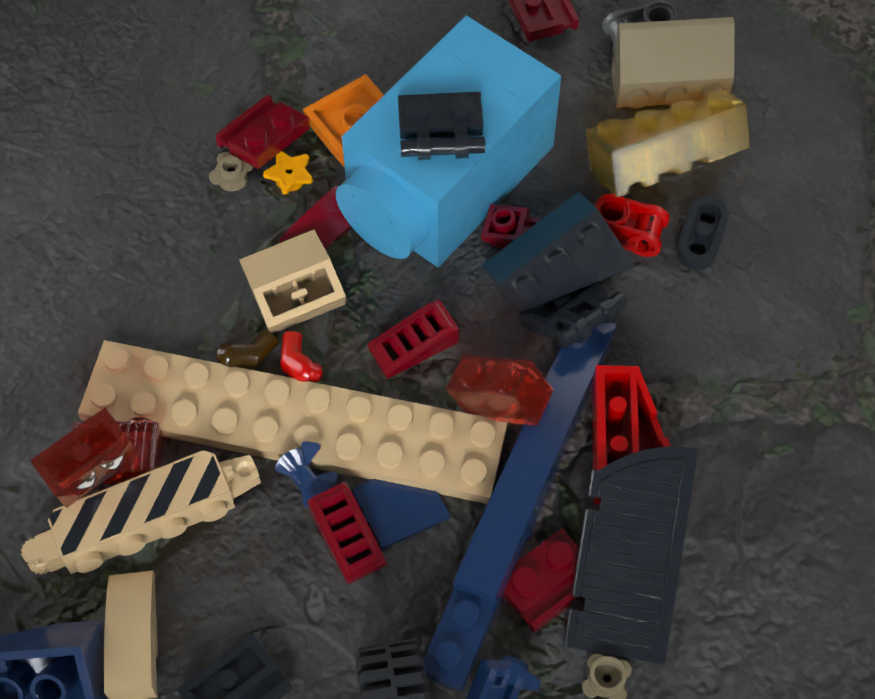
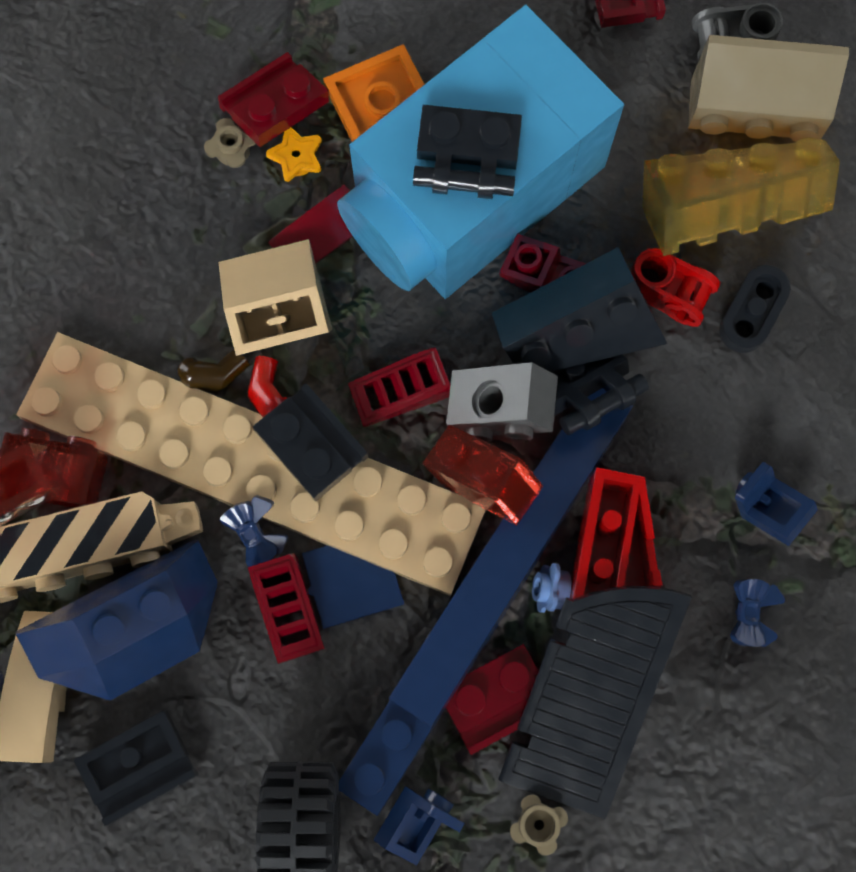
camera: 10 degrees right, 15 degrees up
none -> dark blue wedge [15,539,218,701]
none -> black plate [252,383,368,502]
none -> dark grey brick [446,362,558,443]
none -> medium blue plate [532,563,572,613]
none -> dark blue piece [730,579,785,647]
none -> dark blue bracket [735,462,818,546]

